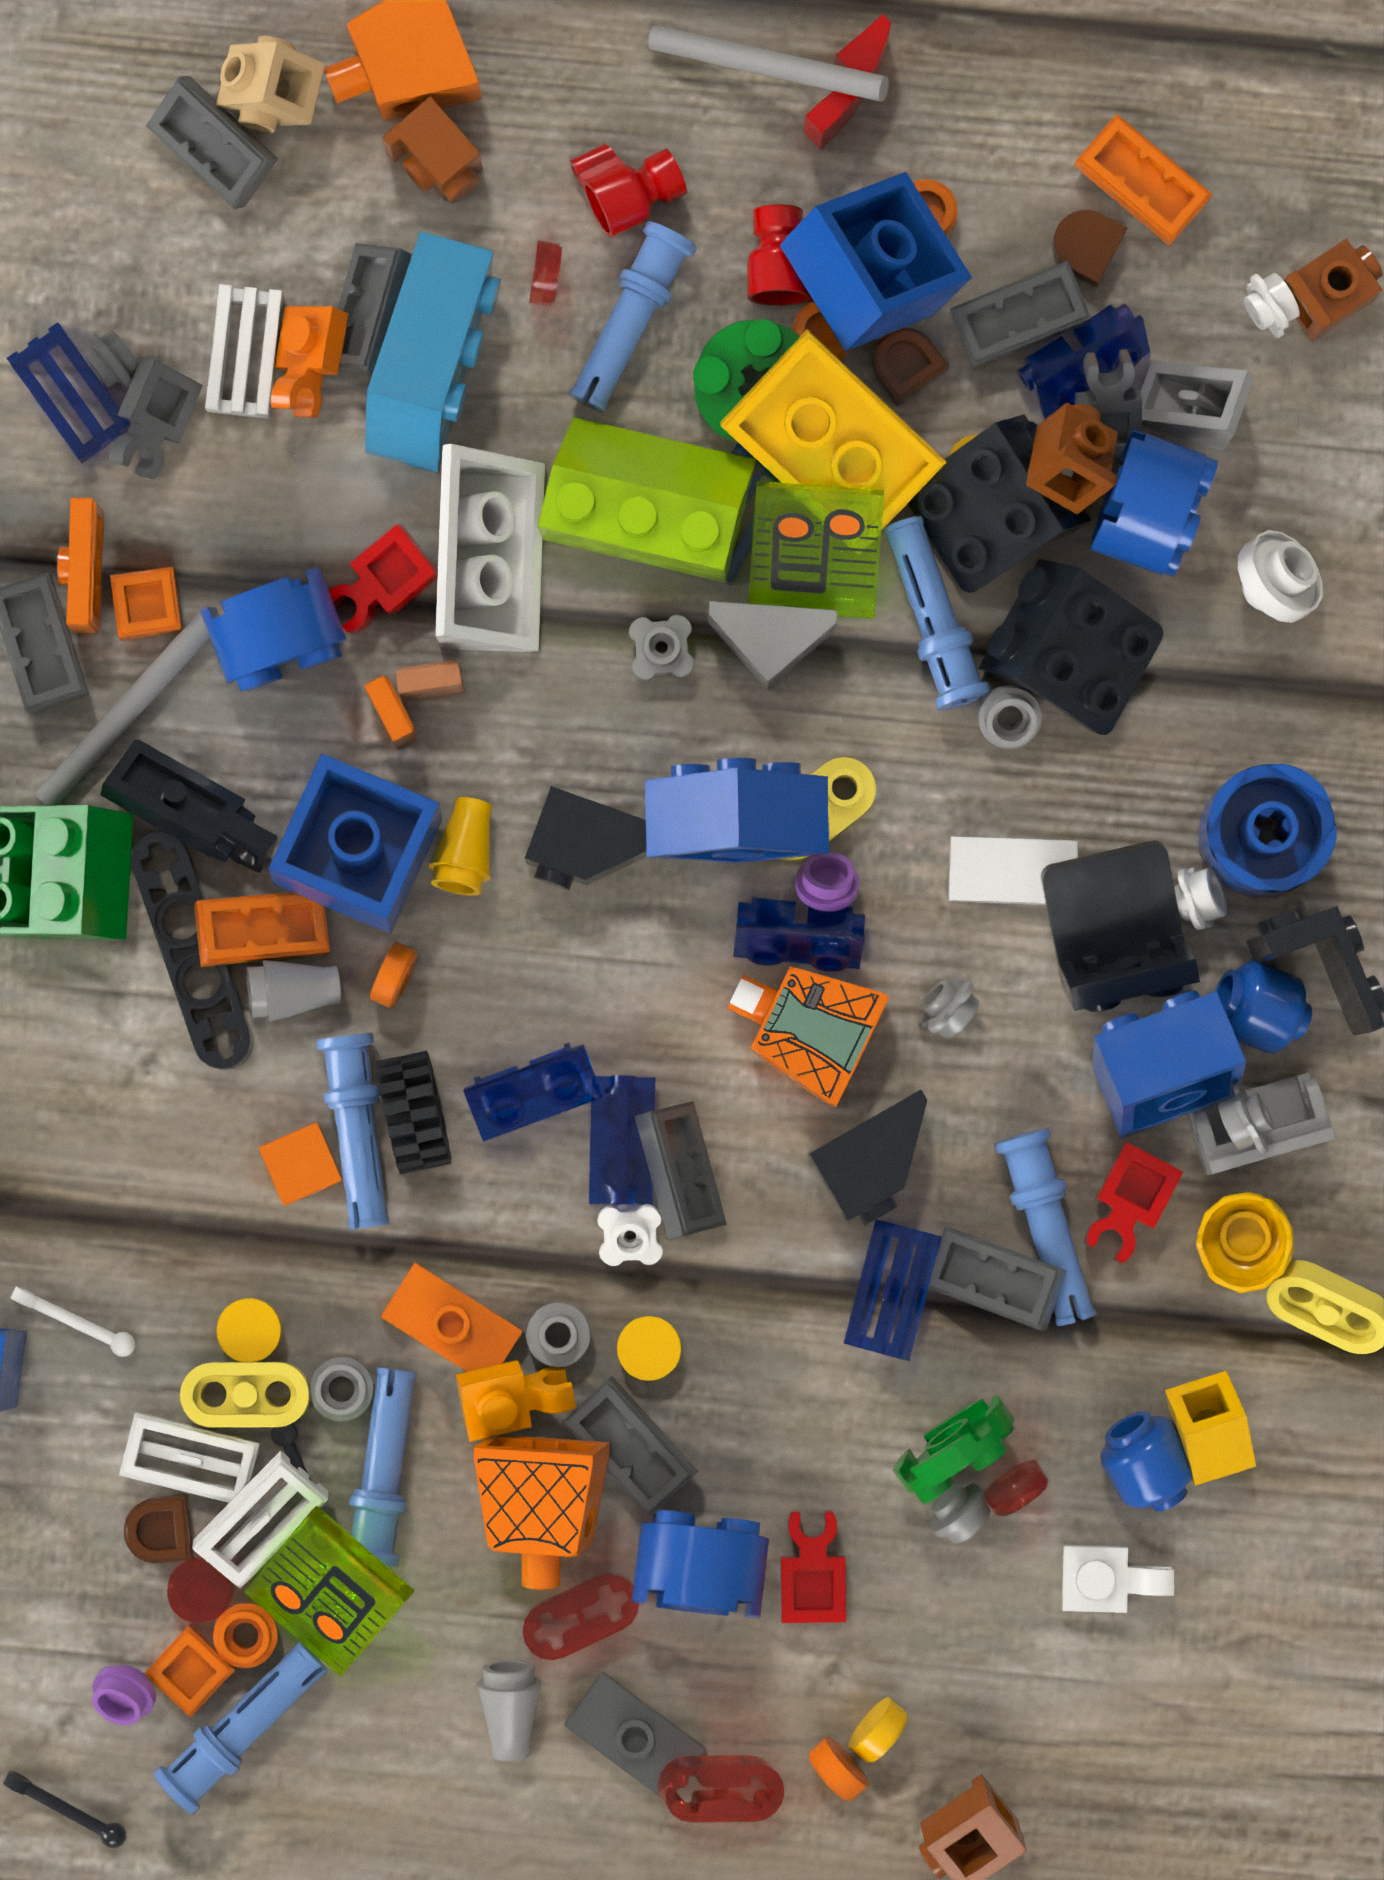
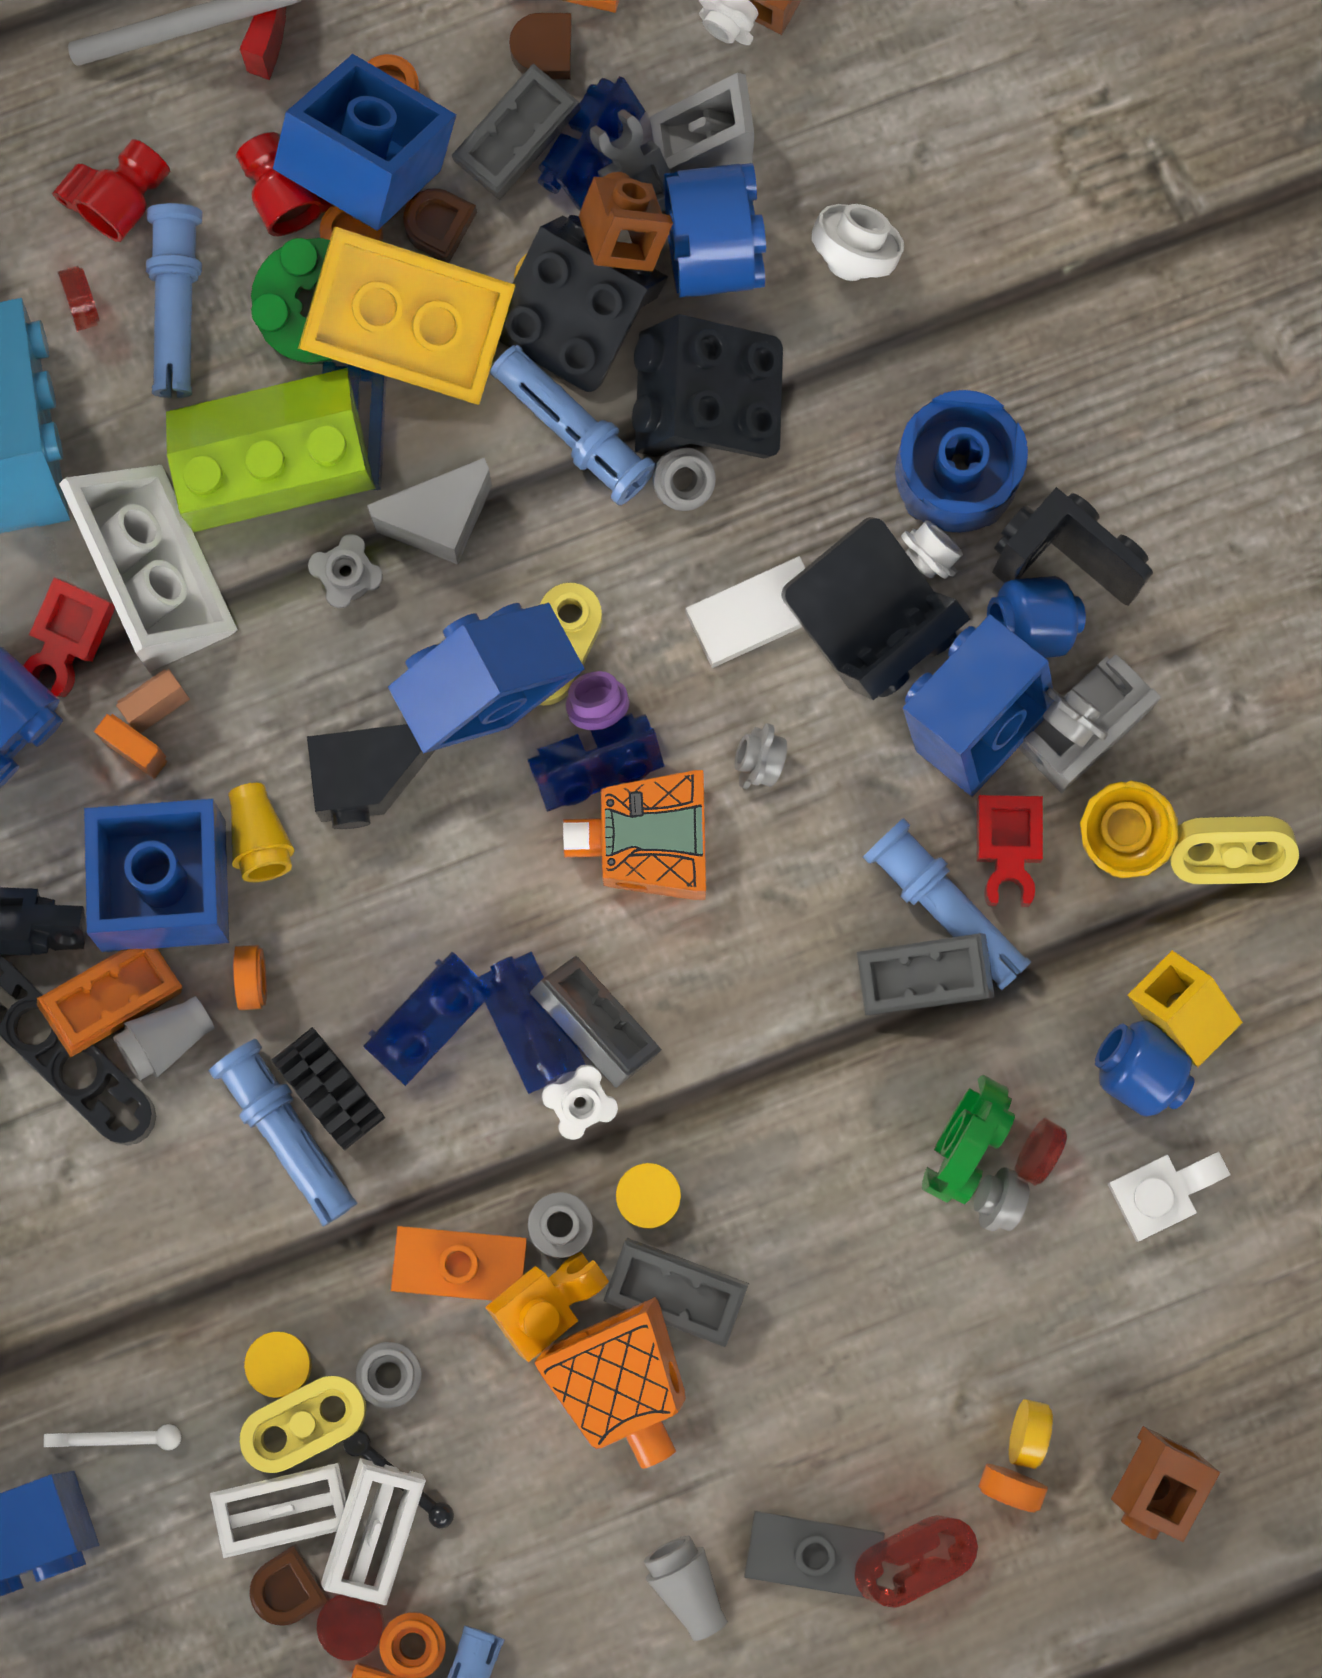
camera: 25 degrees left, 5 degrees down
clear neon green tile [244,1505,415,1676] -> none
orange tile [258,1122,343,1206] -> none
medium blue pin [341,1367,417,1567] -> none
clear red beam [523,1572,639,1660] -> none
blue brick [631,1510,769,1618] -> none
clear neon green tile [748,481,884,619] -> none
red plate [780,1510,846,1623] -> none
black slope [808,1089,928,1226] -> none
clear blue tile [843,1219,941,1361] -> none

